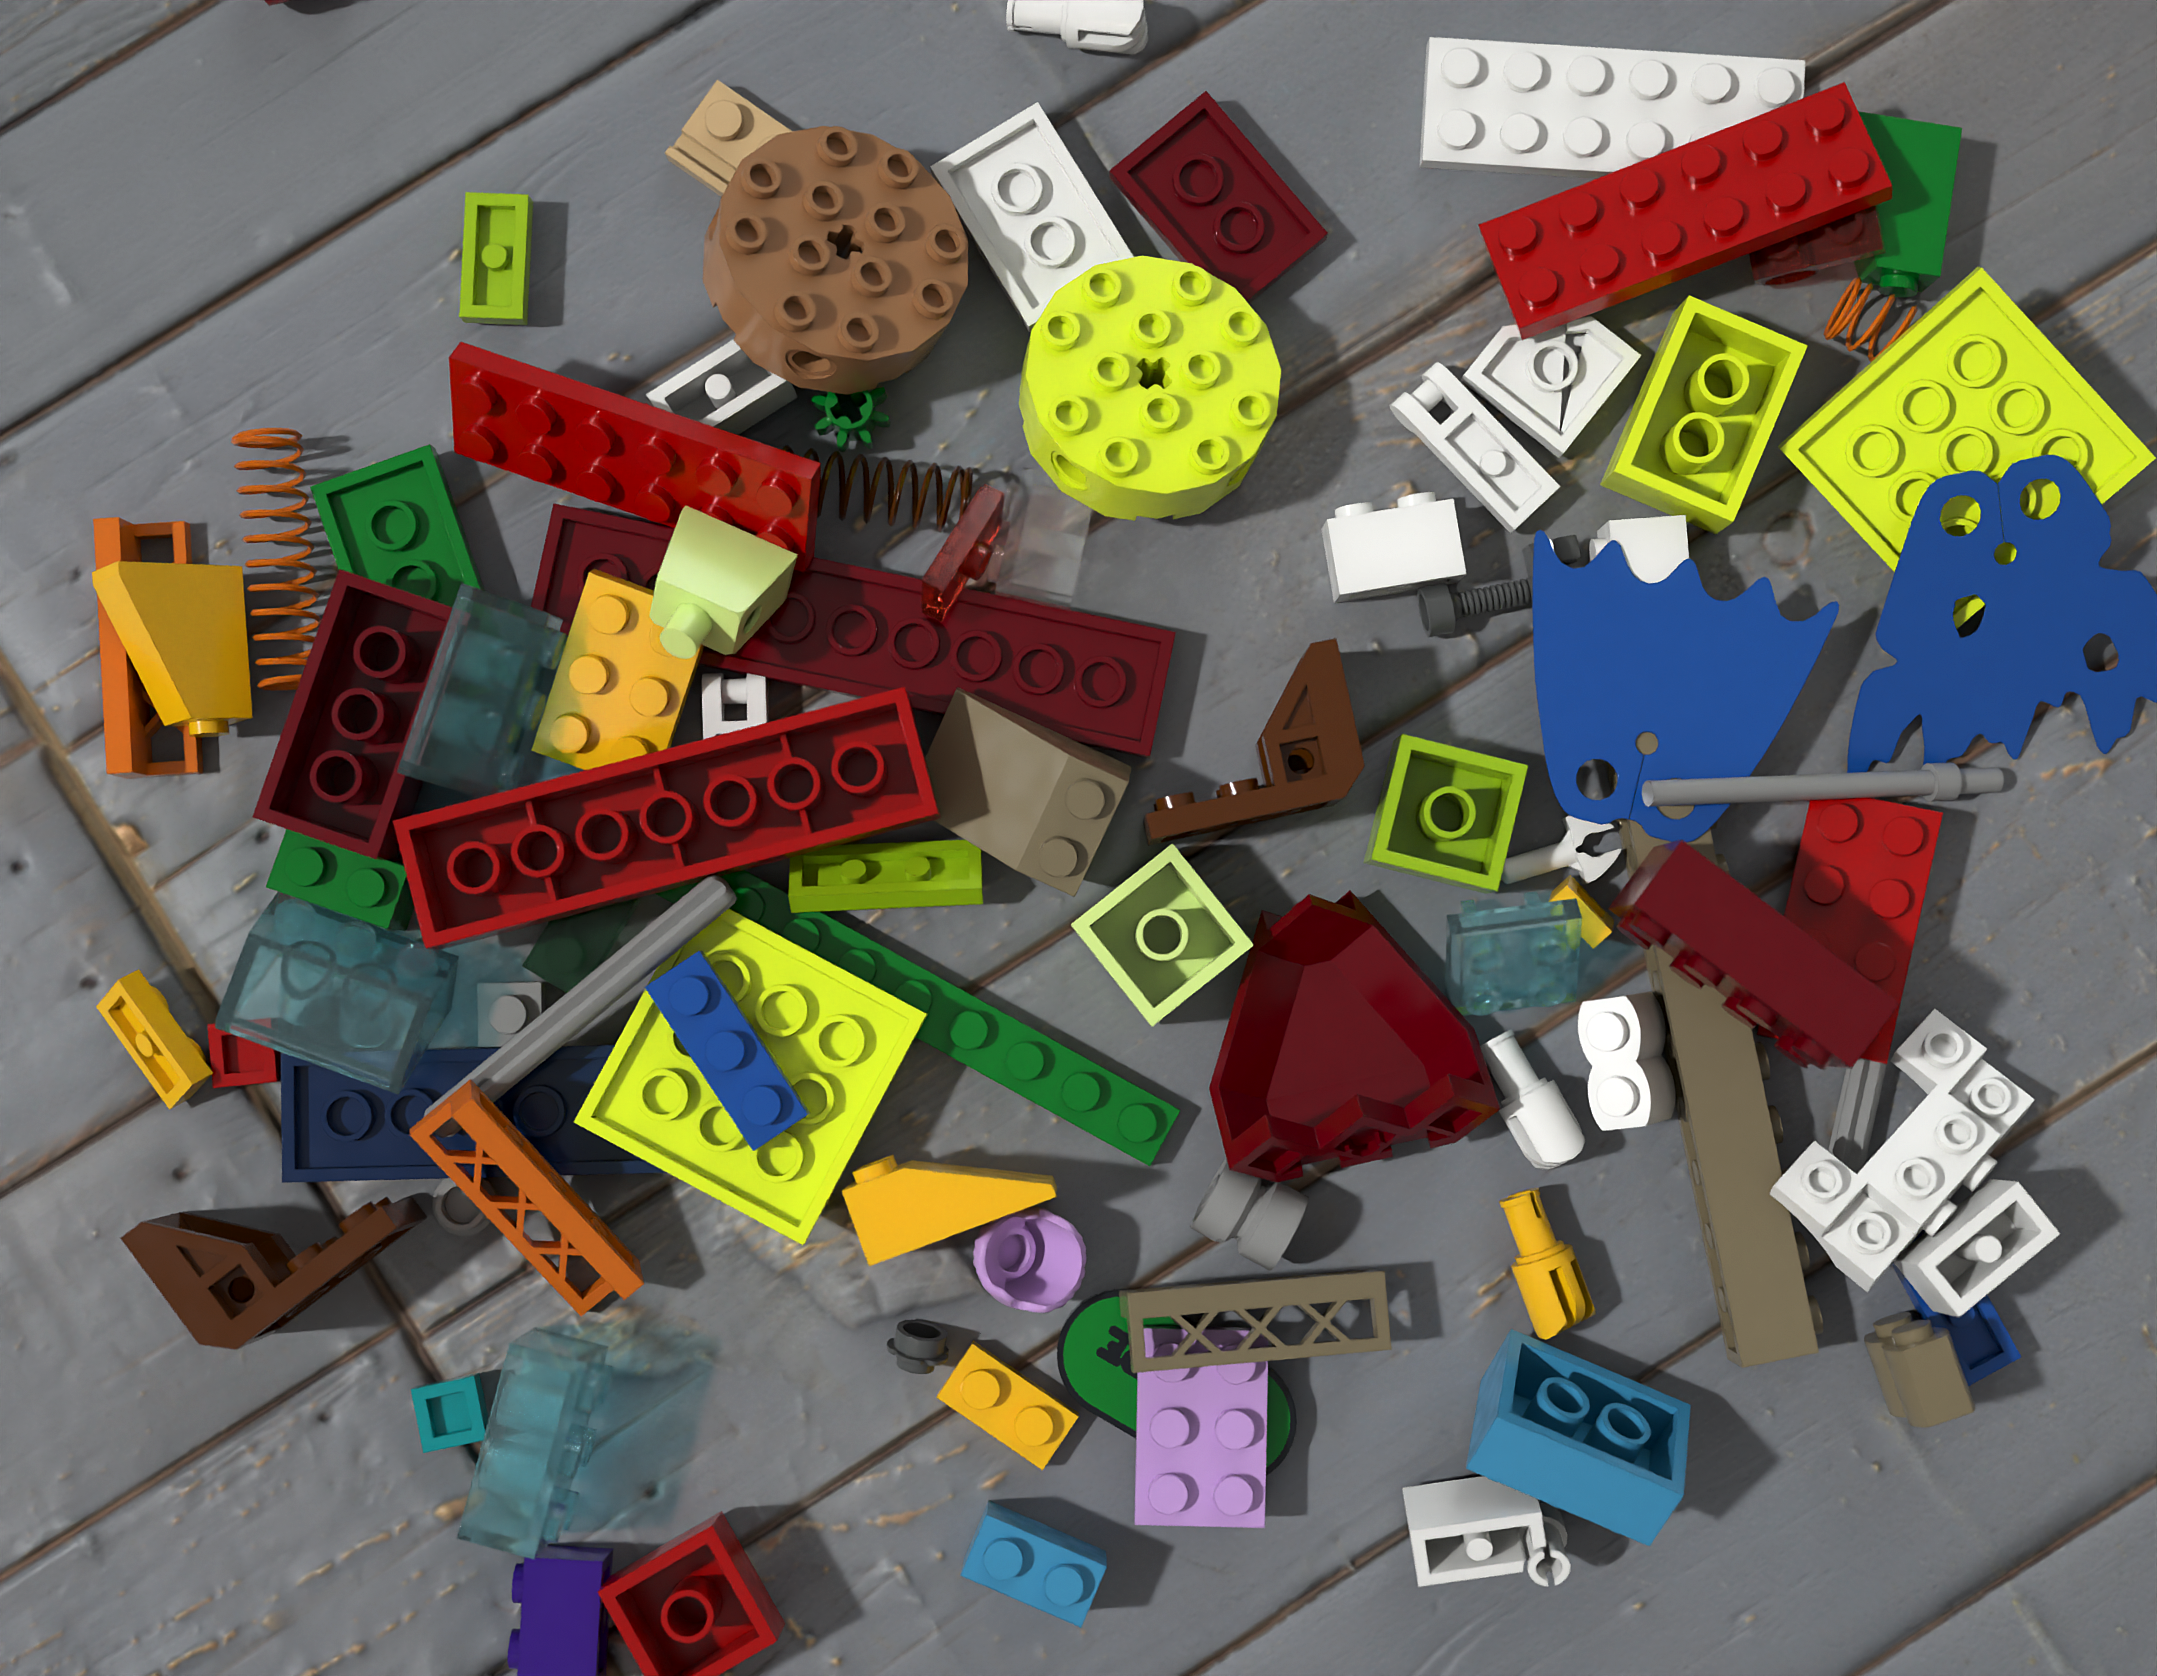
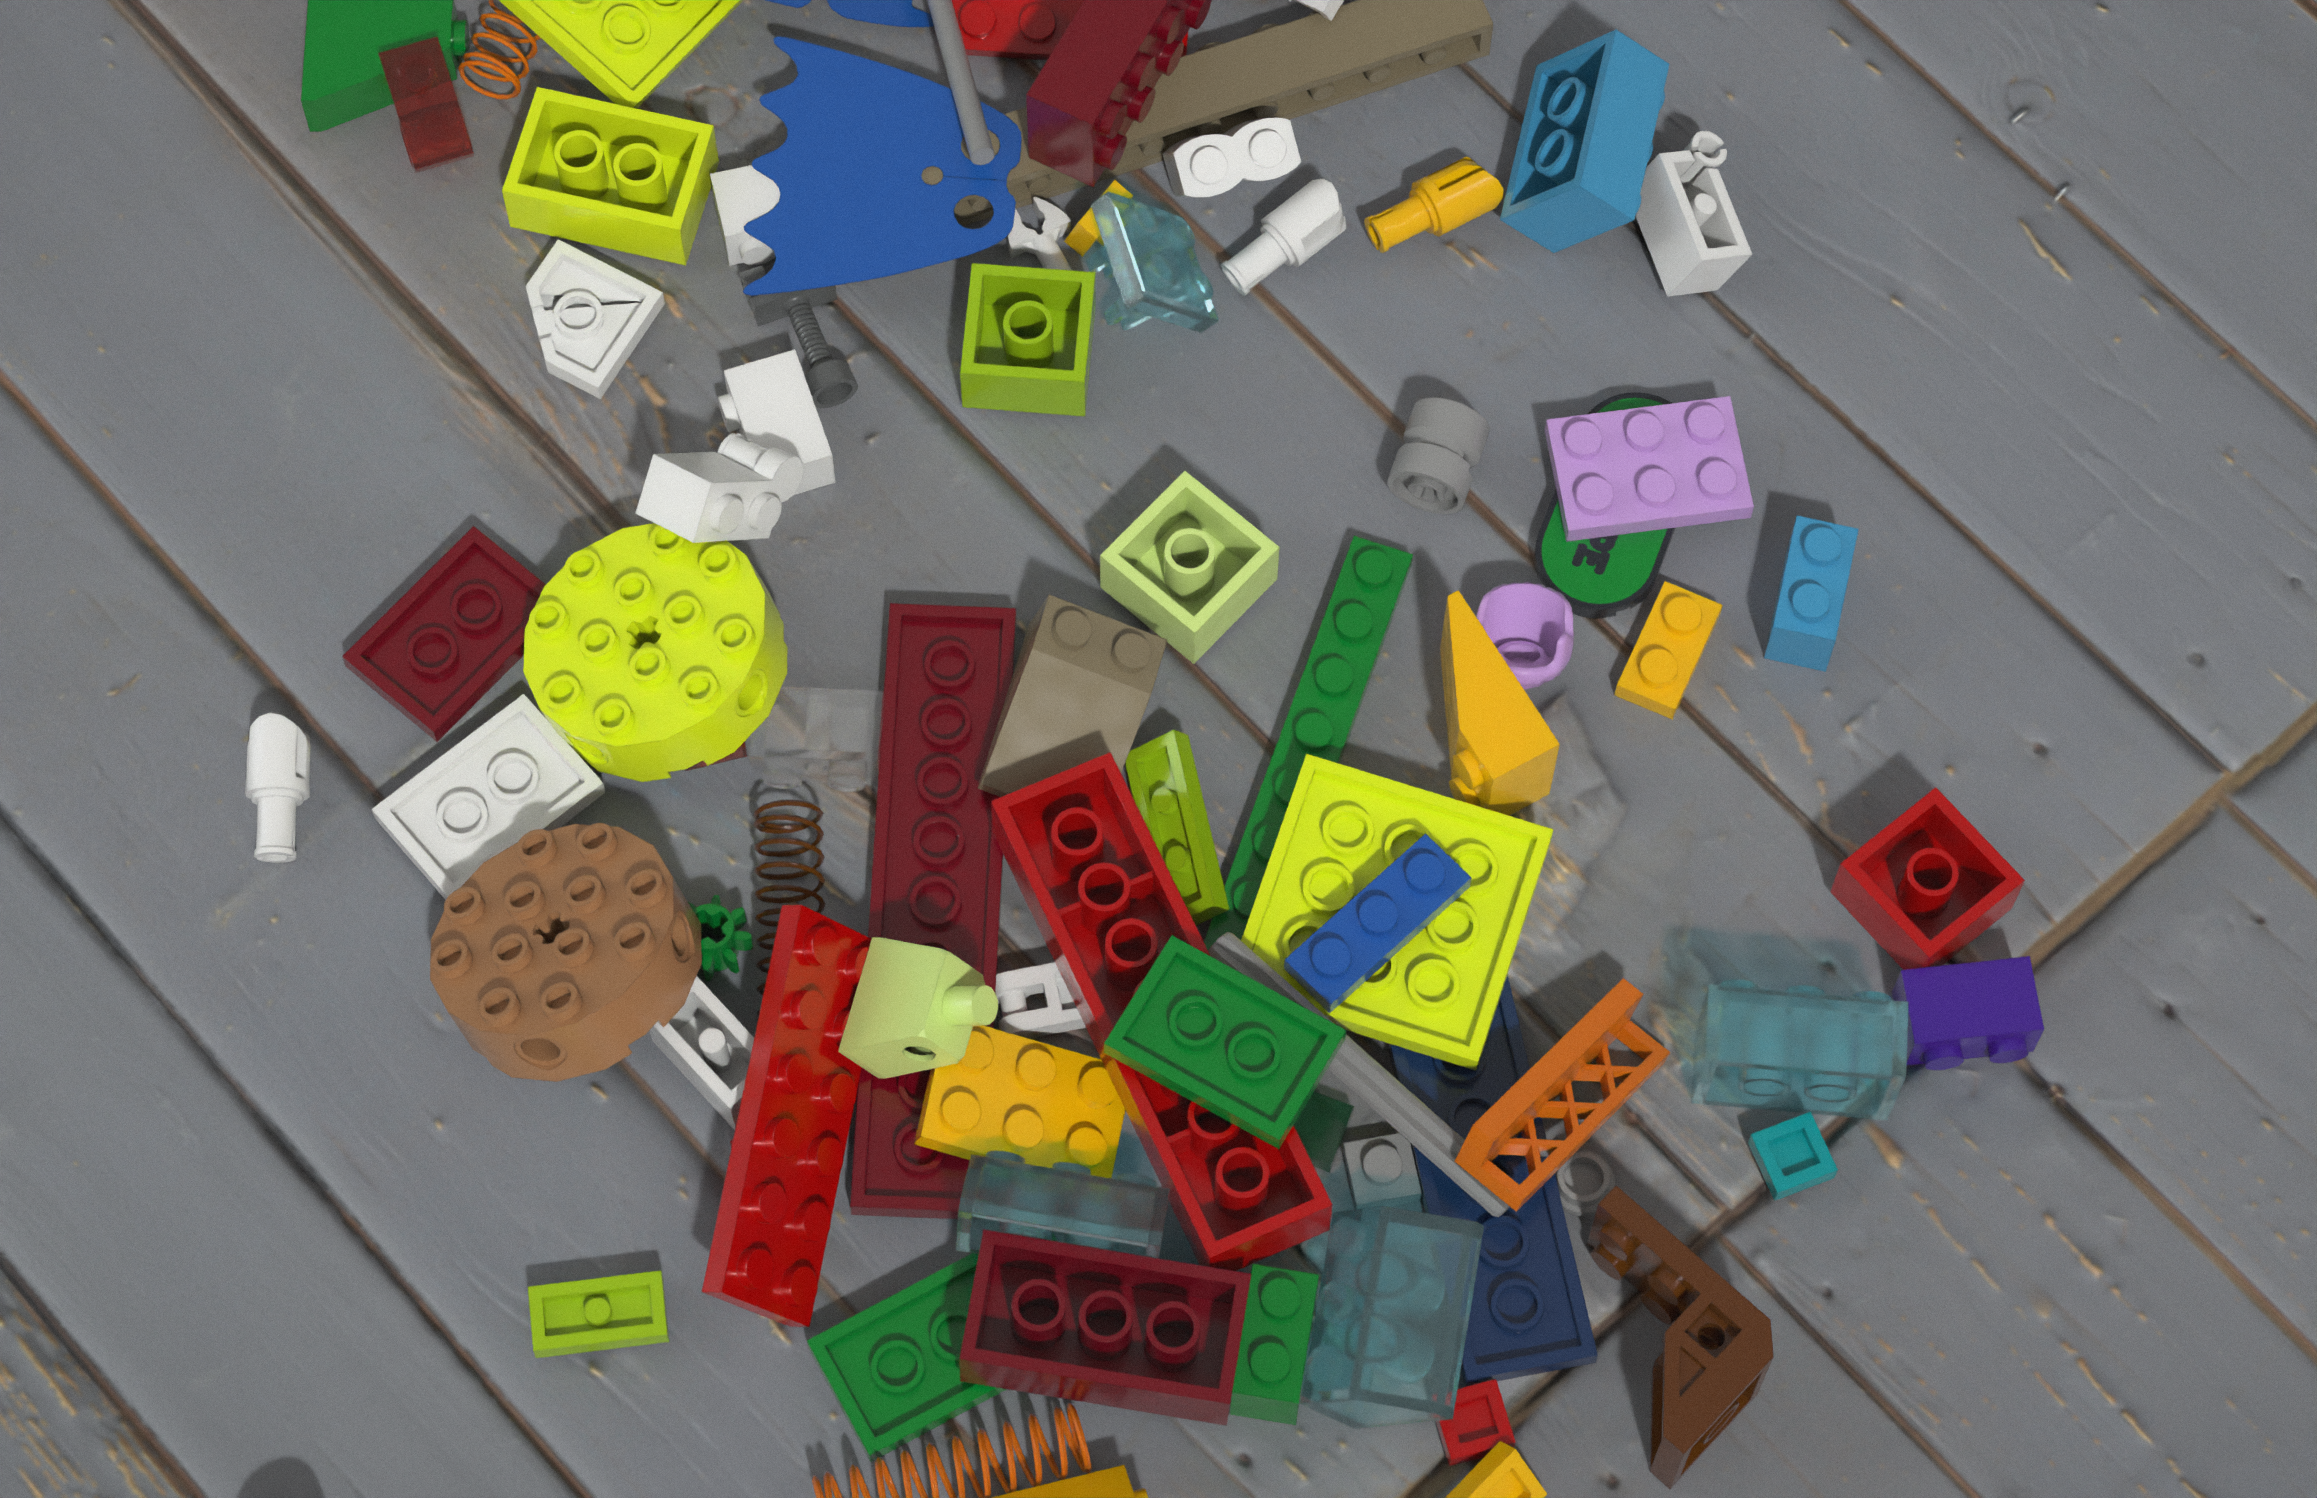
camera: 100 degrees left, 20 degrees down
tan plate [665,80,793,197] -> none
dark grey plate [886,1320,949,1374] -> none
clear red plate [921,484,1005,622] -> none
dark tan fence [1119,1269,1392,1373] -> none
reddish brown bracket [1143,638,1365,846] -> none
dark red panel [1209,890,1500,1183] -> none
white plate [1390,362,1560,534] -> none
white plate [1419,37,1805,179] -> none
red plate [1479,82,1892,340] -> none
none -> white hinge [635,433,804,543]
none -> green plate [1104,935,1346,1149]

